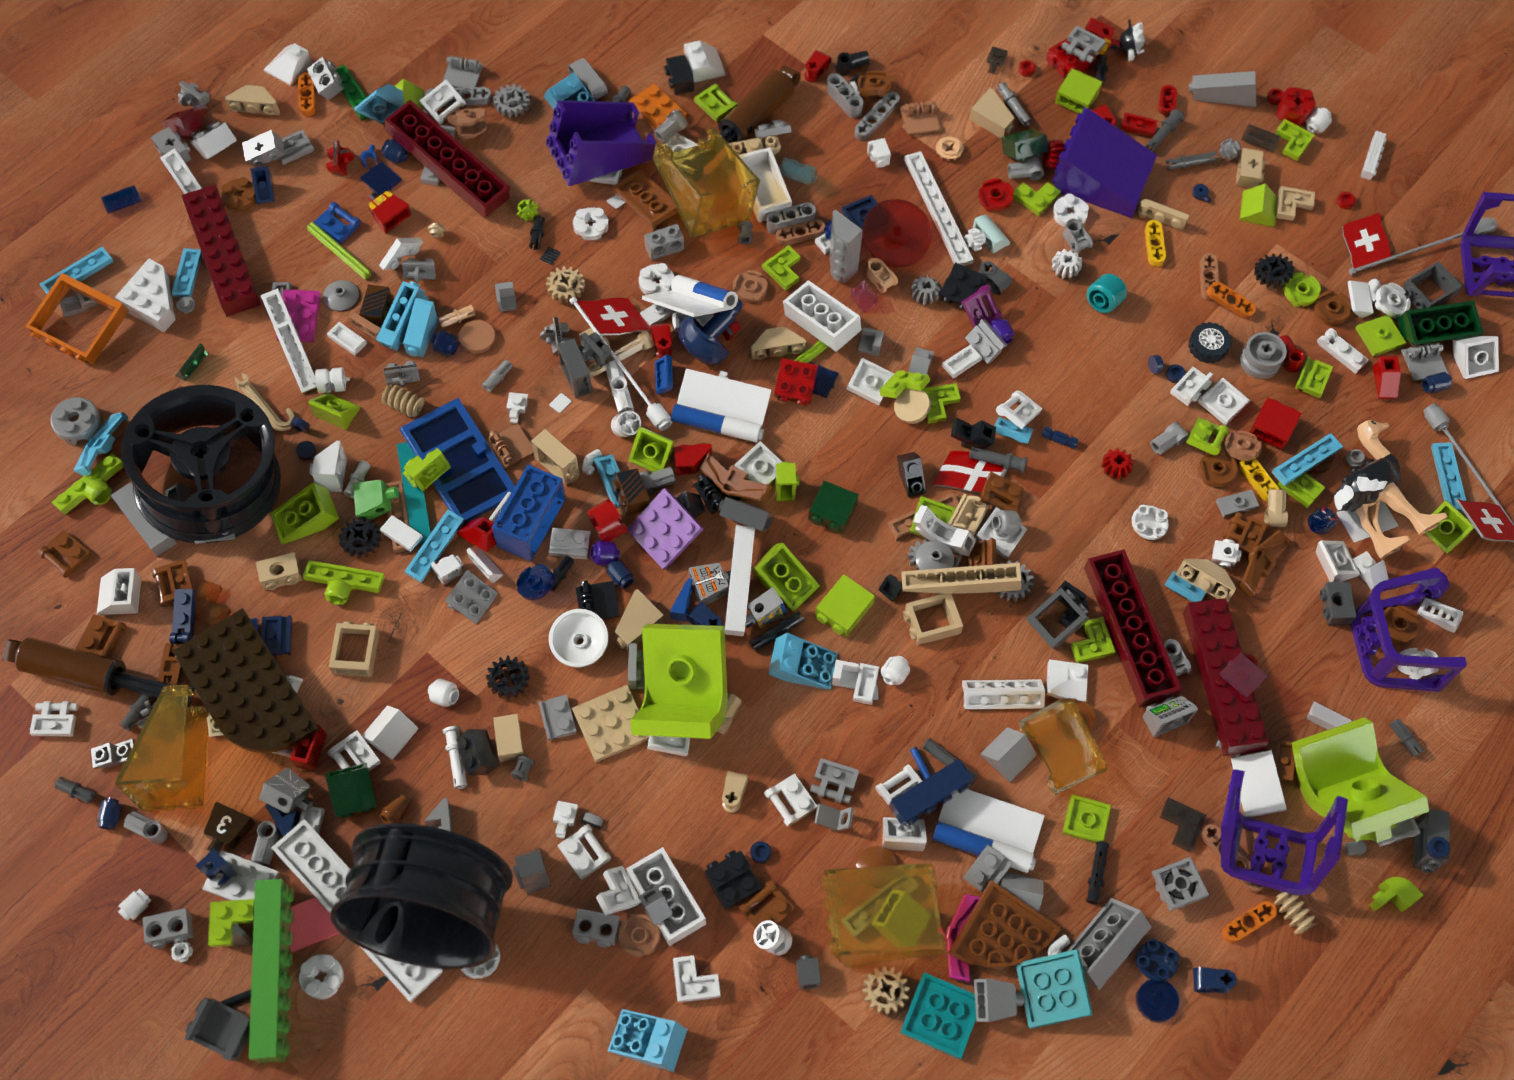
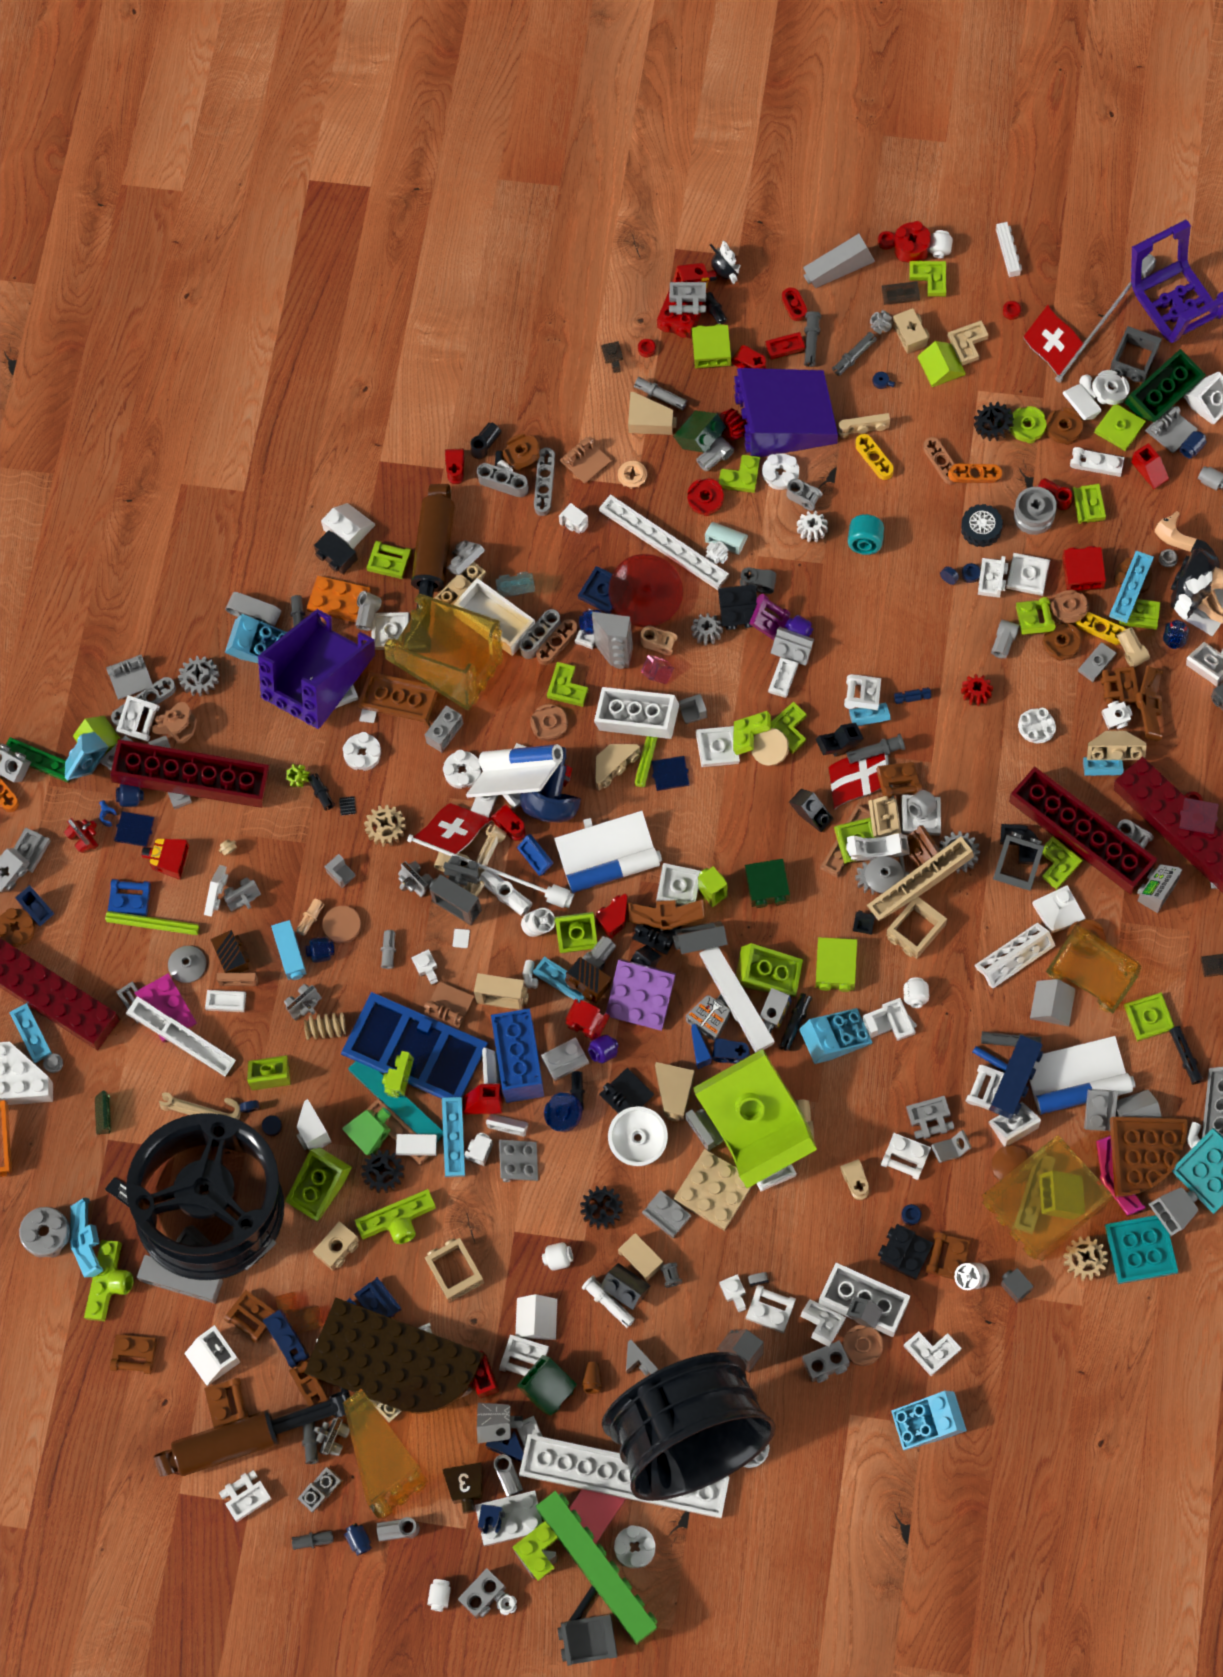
camera: 25 degrees left, 5 degrees up
white wheel [312,367,350,393] -> none
white pin [344,460,371,498] -> none
medium azure slope [376,281,429,351] -> none
dark blue brick [606,560,634,589] -> none
dark grey bush [737,221,753,244] -> none
red brick [774,358,818,406] -> none
light grey slope [908,347,934,375] -> none

